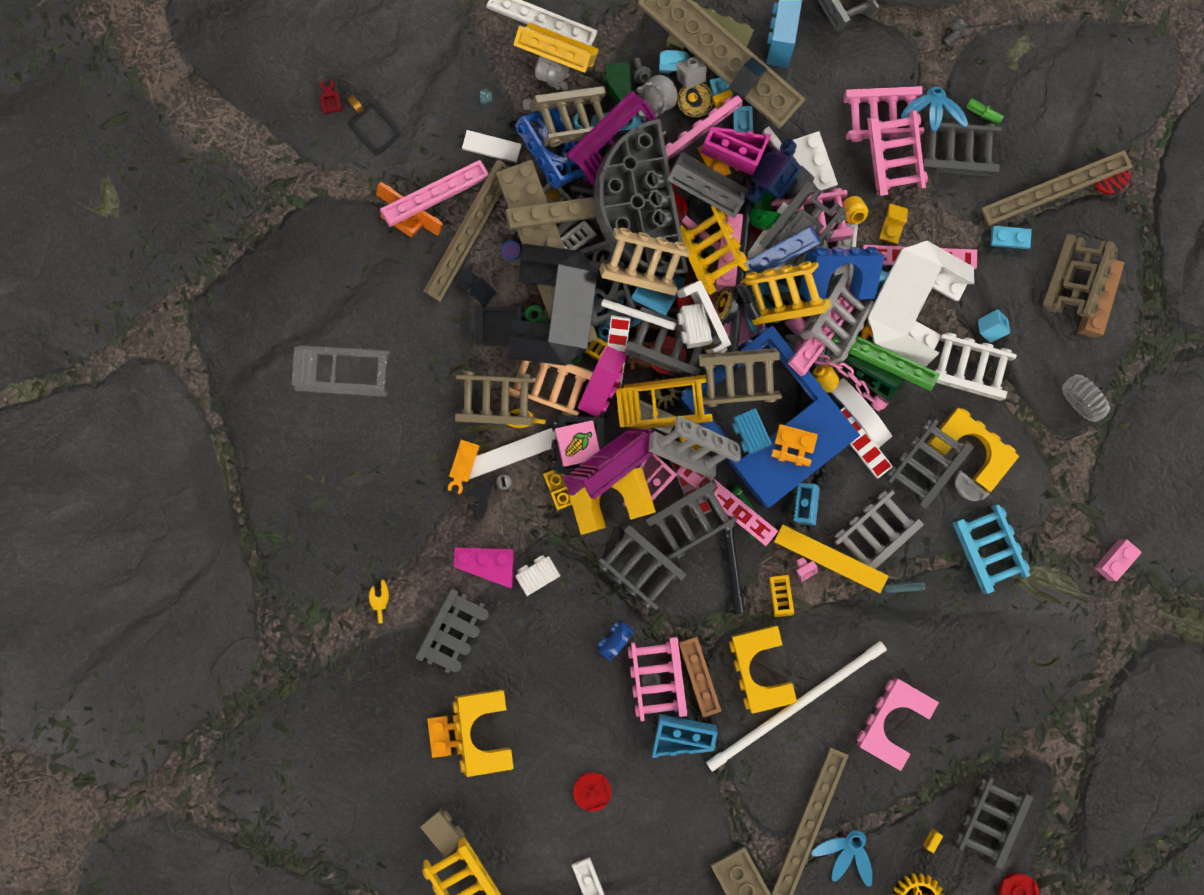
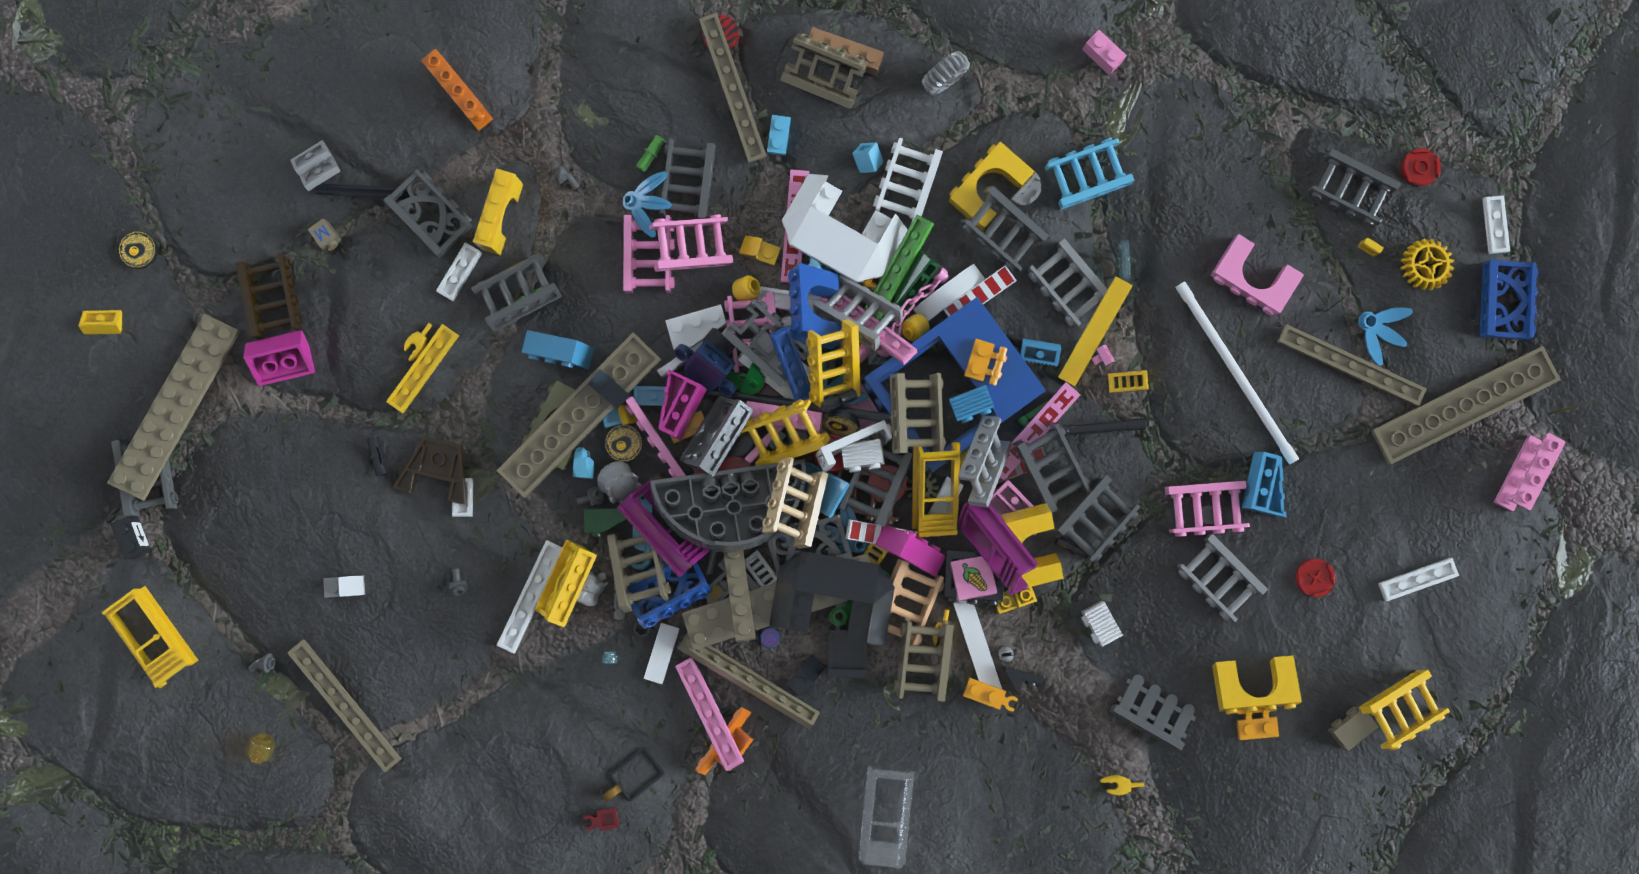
camera: 85 degrees left, 0 degrees up
dark pink wedge [454,548,514,588] -> none
blue slope [597,621,634,662] -> none
white bar [602,299,676,330] -> none
light grey brick [677,56,707,89] -> none
medium nougat plate [679,637,721,717] -> none
yellow arch [729,625,797,714] -> none
none -> light grey fence [1176,534,1268,622]

